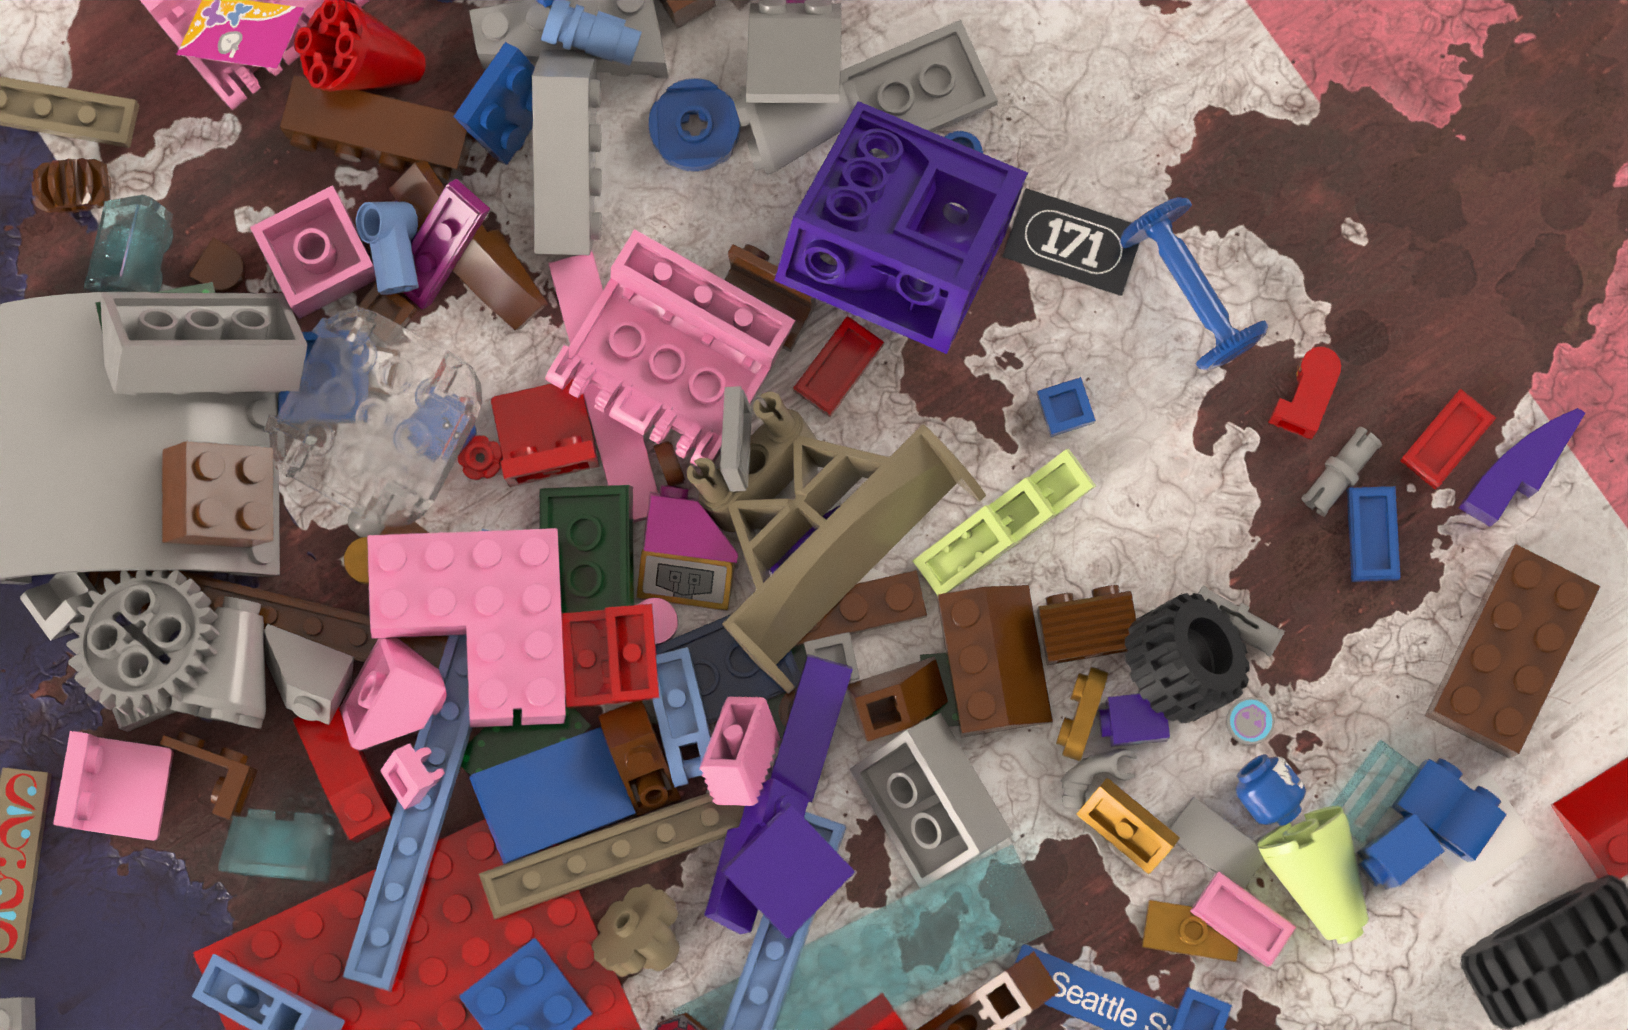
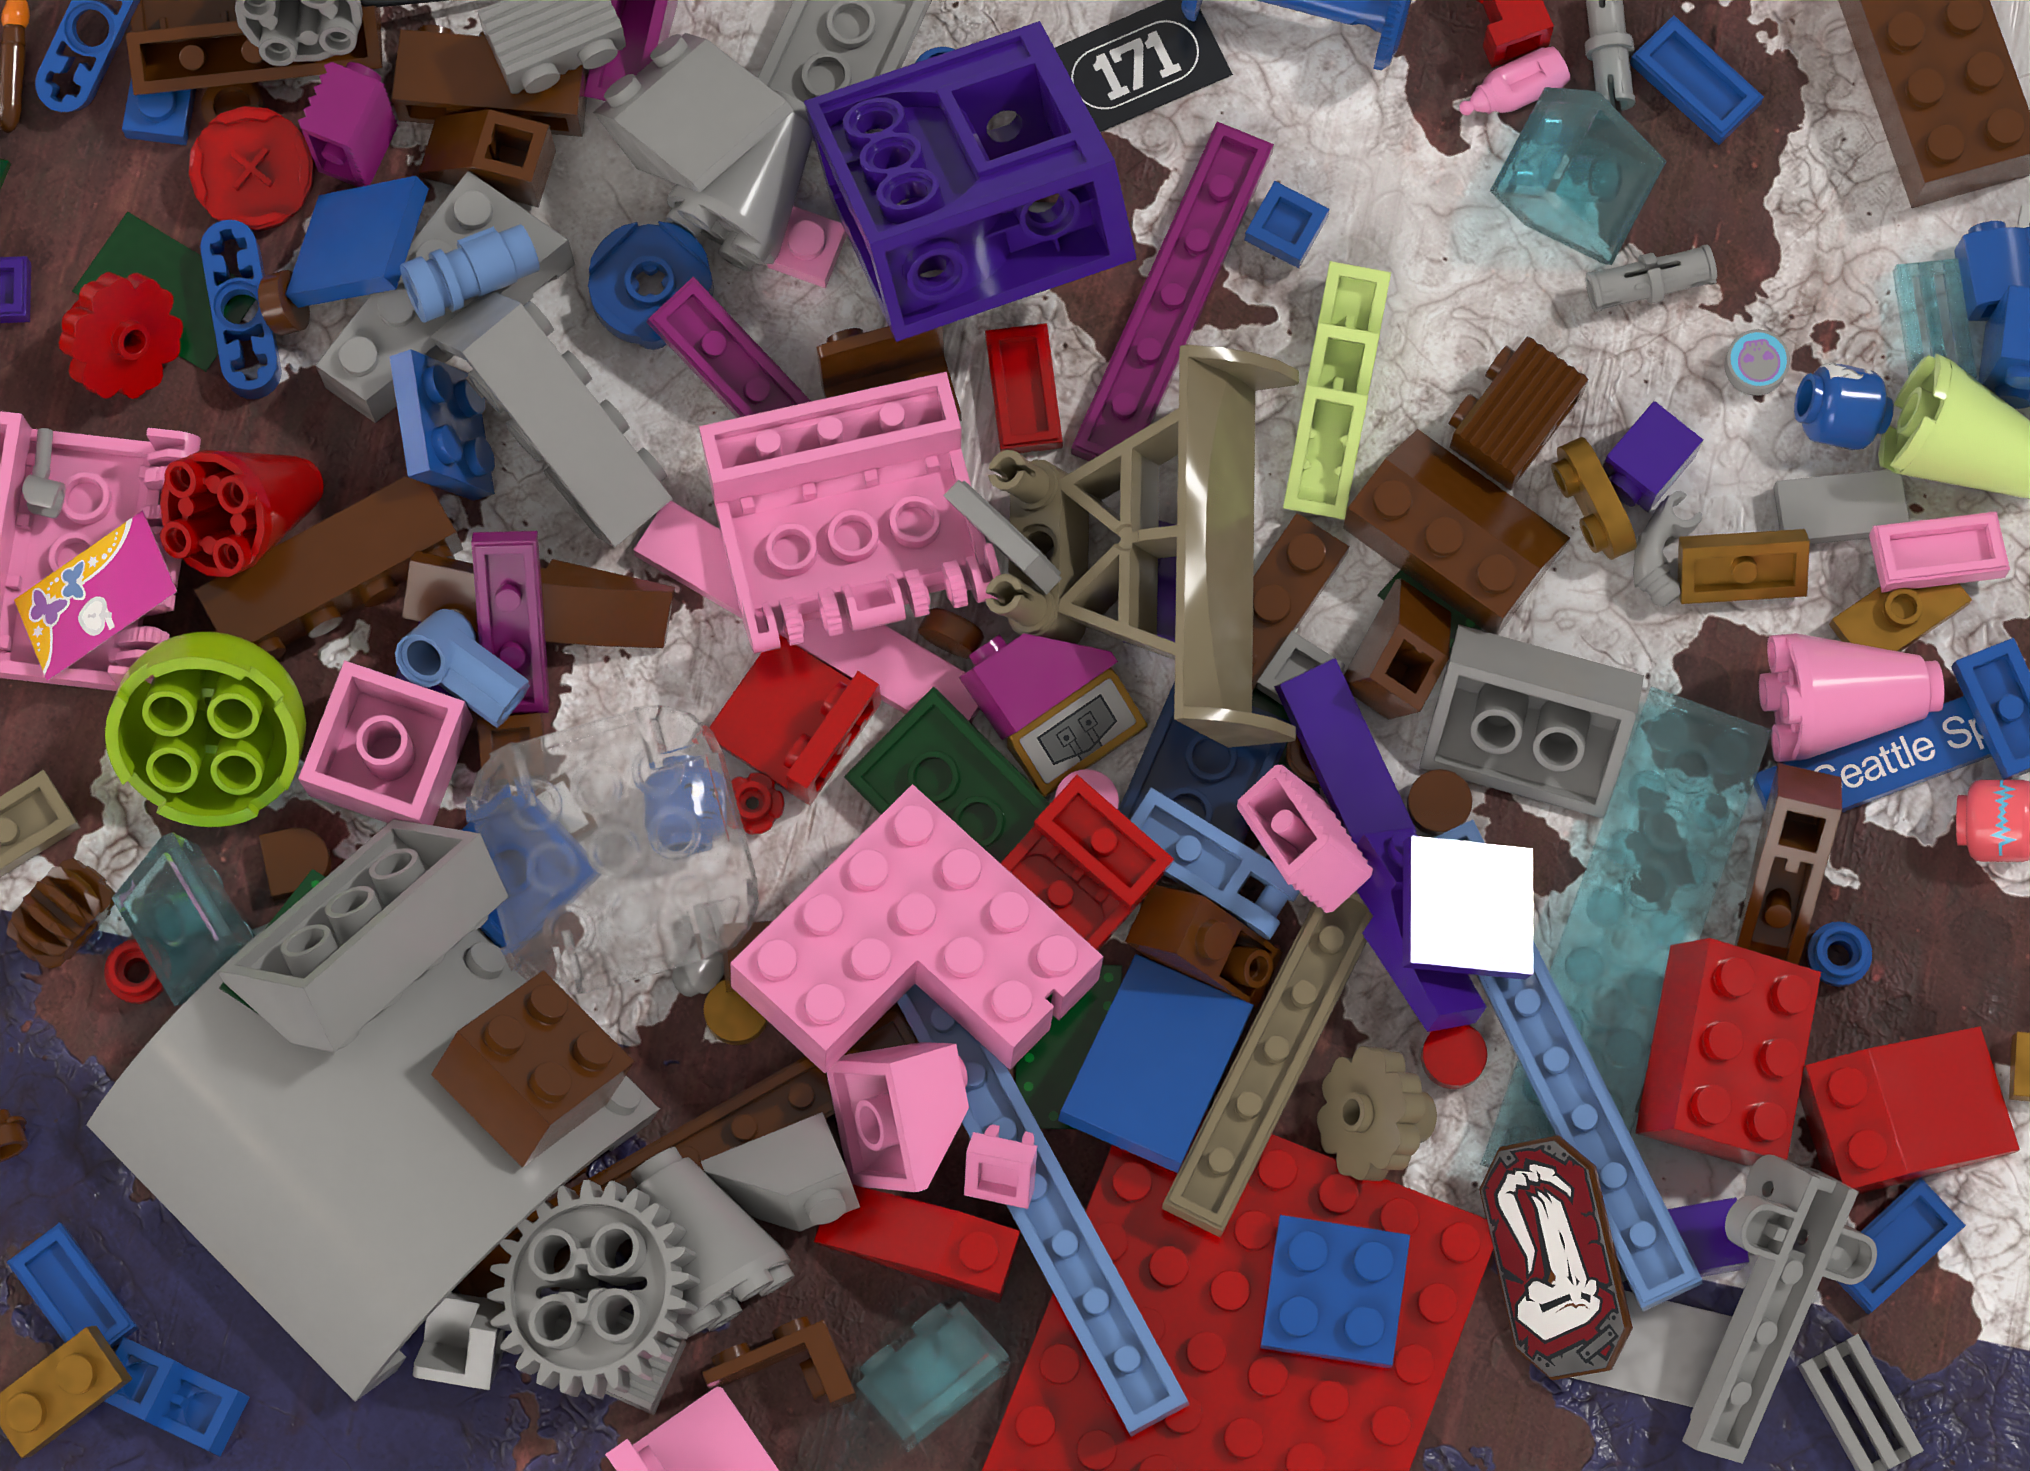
camera: 50 degrees left, 5 degrees down
black tyre [1124,593,1250,723] -> none
none -> red plate [104,939,170,1004]
none -> lime cylinder [105,632,306,827]
none -> magenta tile [646,277,812,418]
none -> bright pink plate [767,206,847,288]
none -> magenta tile [1071,121,1274,461]
none -> reddish brown tile [1407,769,1472,836]
none -> red tile [1421,1025,1487,1089]
none -> bright pink piece [1459,47,1570,116]
none -> clear light blue slope [1490,87,1667,265]
none -> bright pink cone [1759,633,1944,762]

